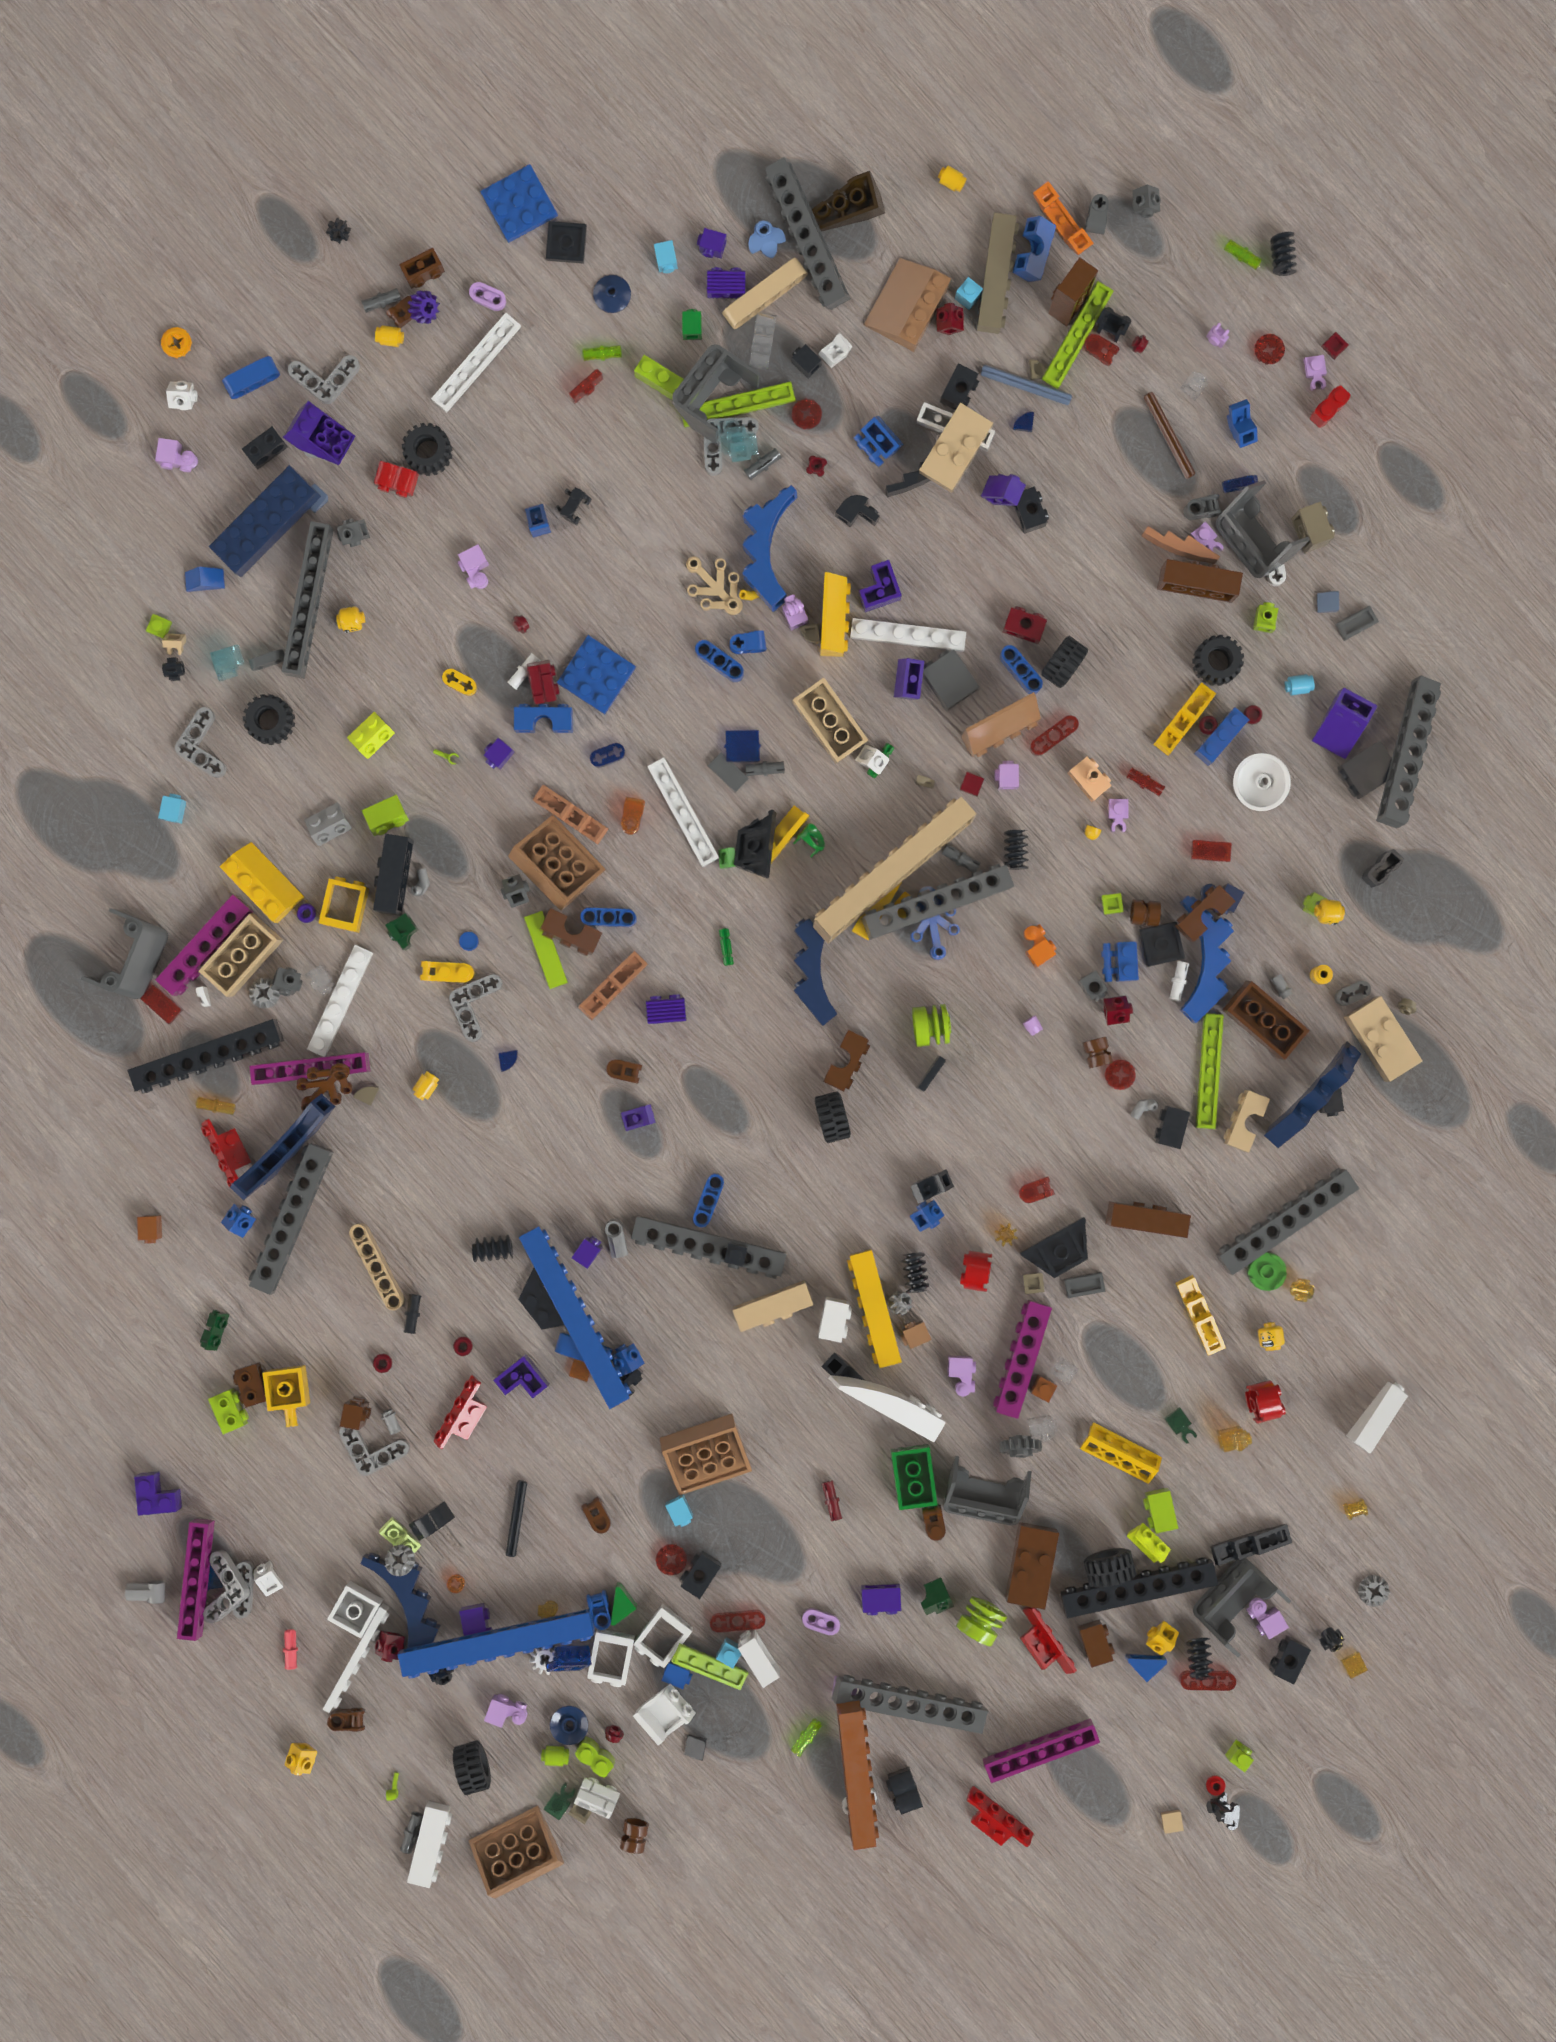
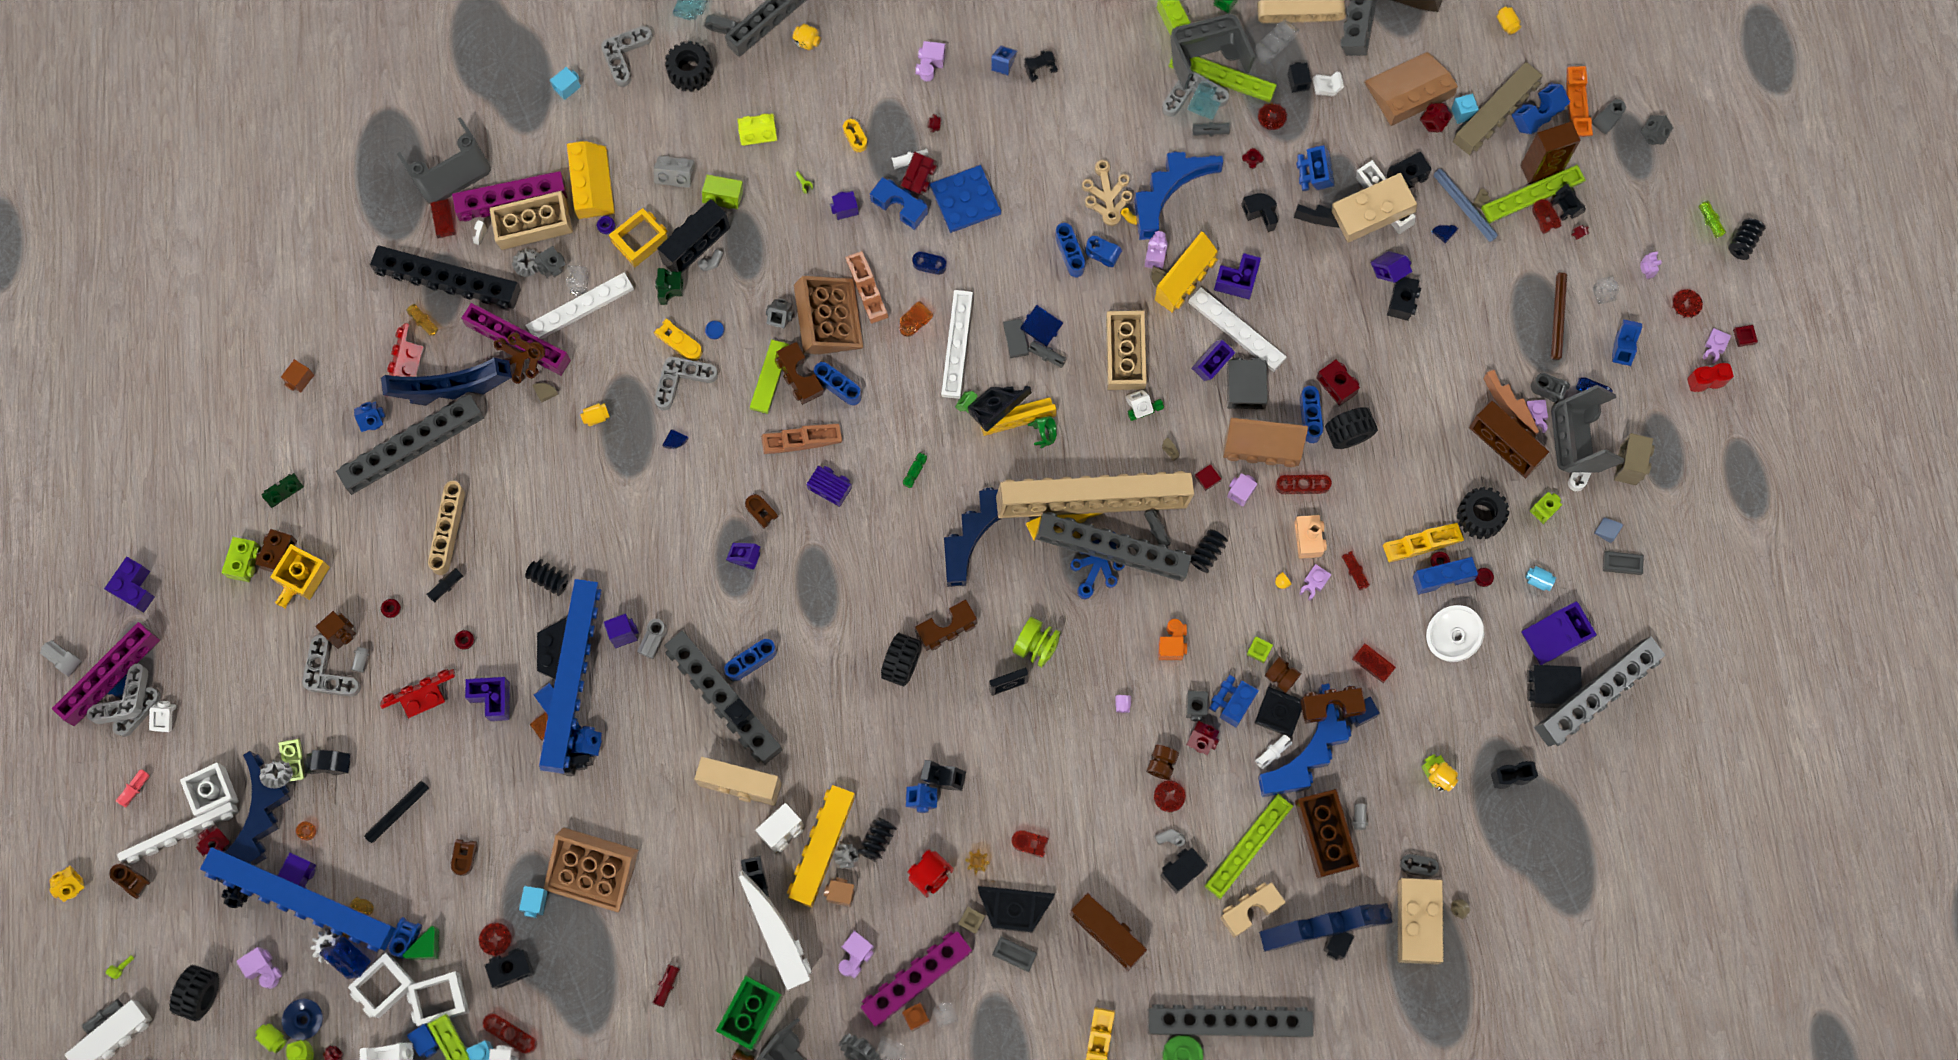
camera: 35 degrees right, 15 degrees down
yellow brick [1310,965,1333,985] -> none

